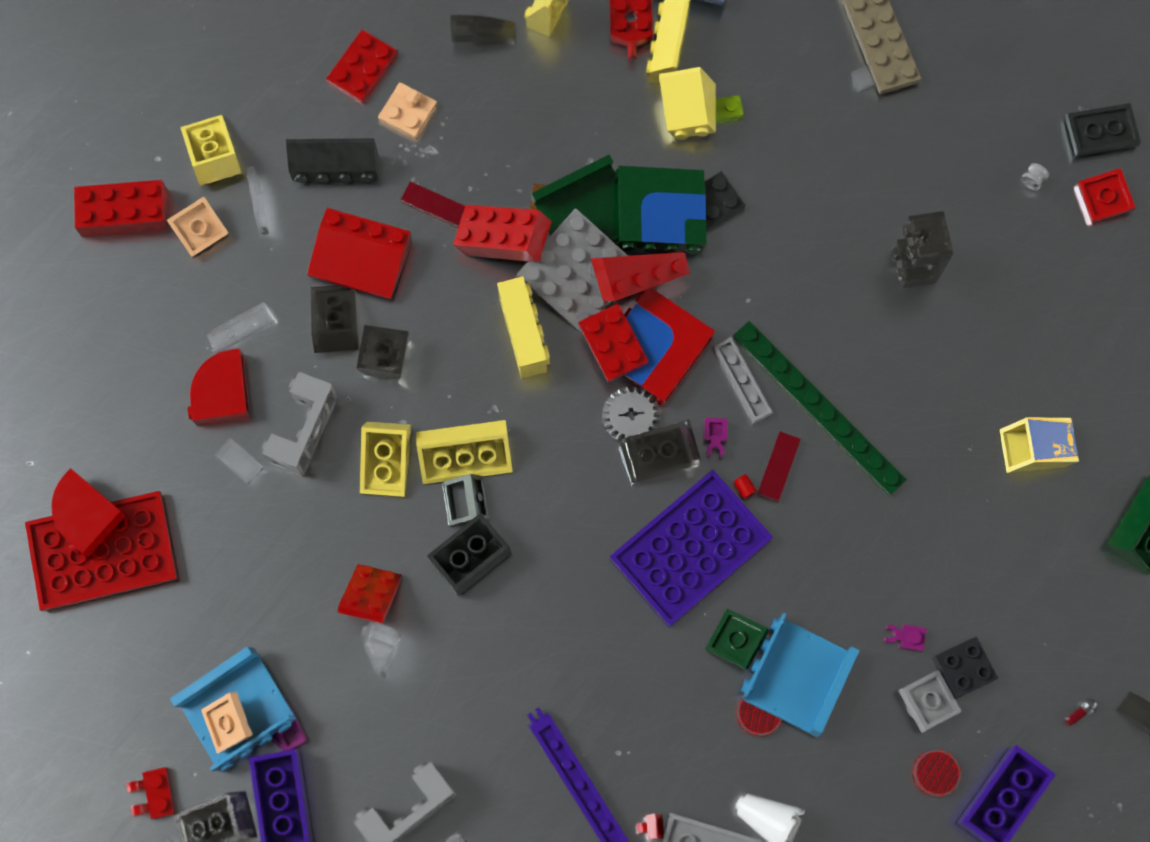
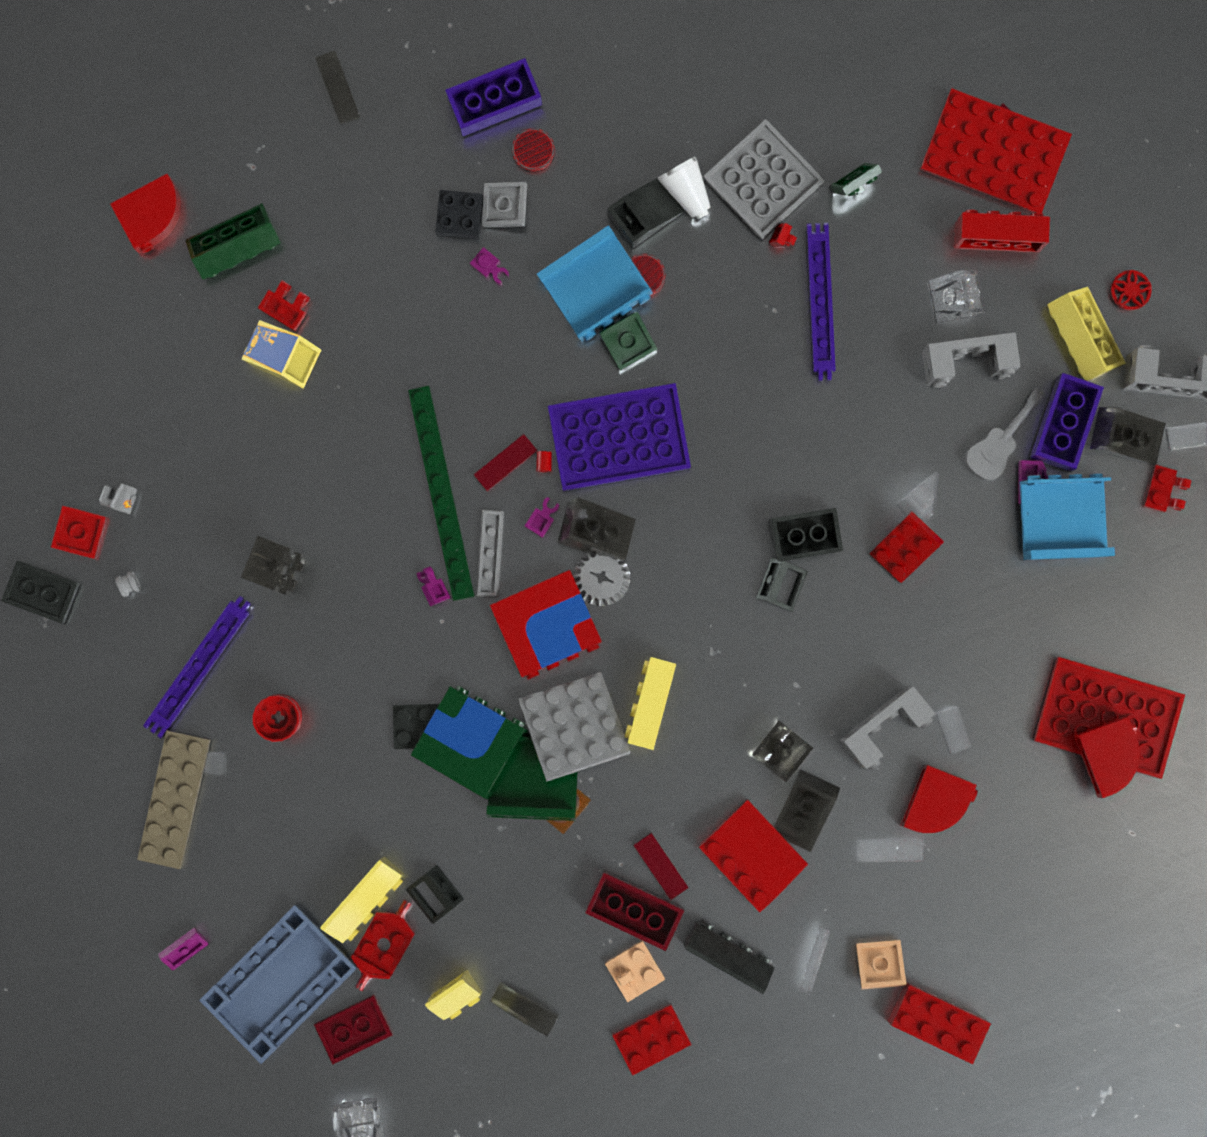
camera: 150 degrees left, 10 degrees up
light yellow slope [180,115,242,186] -> none
light nougat hinge [201,691,253,754] -> none
light yellow slope [360,421,411,497] -> none
light yellow slope [416,420,513,484] -> none
red brick [453,205,552,262] -> none
red plate [578,303,648,382] -> none
red wedge [590,252,691,301] -> none
light yellow slope [659,67,716,140] -> none
lime plate [716,95,744,122] -> none
piece [1066,698,1098,726] -> none
none -> light grey piece [99,484,137,515]
none -> dark purple hinge [143,596,251,739]
none -> red wheel [253,694,302,742]
none -> red plate [258,280,310,332]
none -> pearl dark grey tile [406,865,464,924]
none -> magenta plate [416,566,450,607]
none -> dark red brick [585,871,685,951]
none -> pearl dark grey slope [607,178,685,249]
none -> light grey piece [964,388,1046,481]

